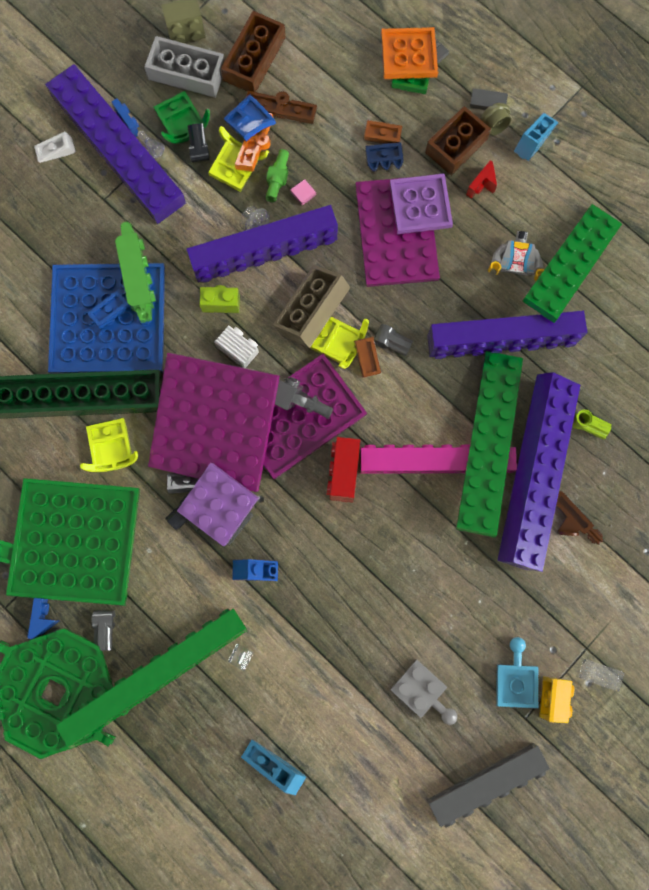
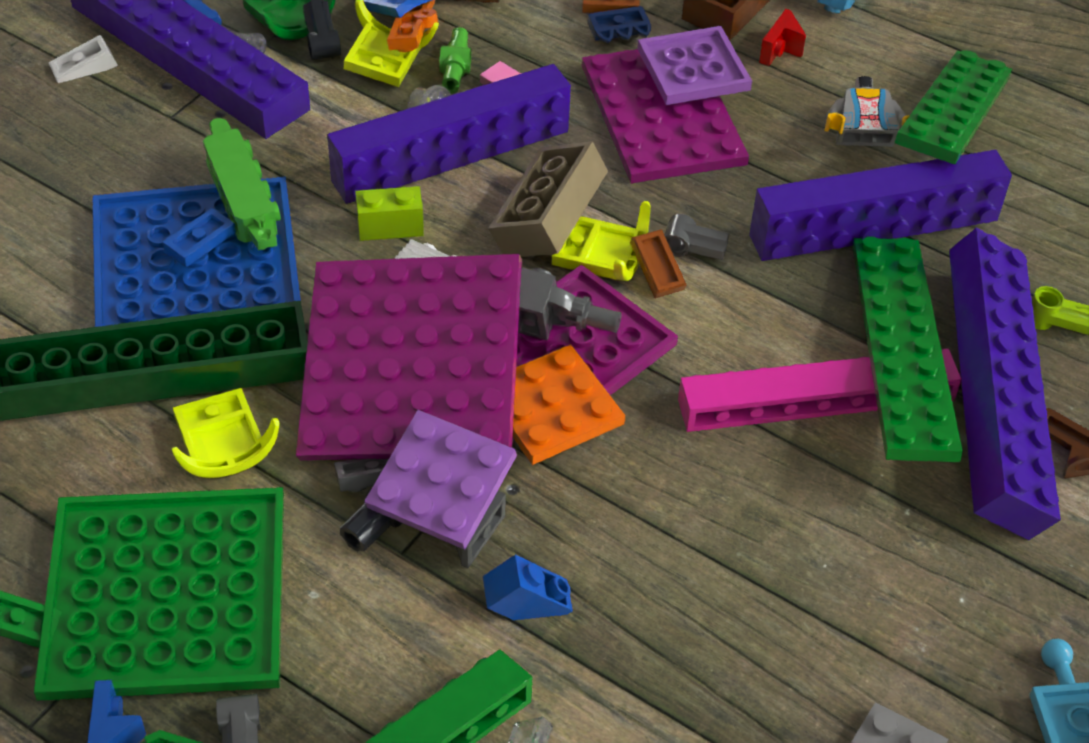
camera: 10 degrees left, 30 degrees down
red brick [327,437,360,503] -> none
none -> orange plate [512,344,626,465]

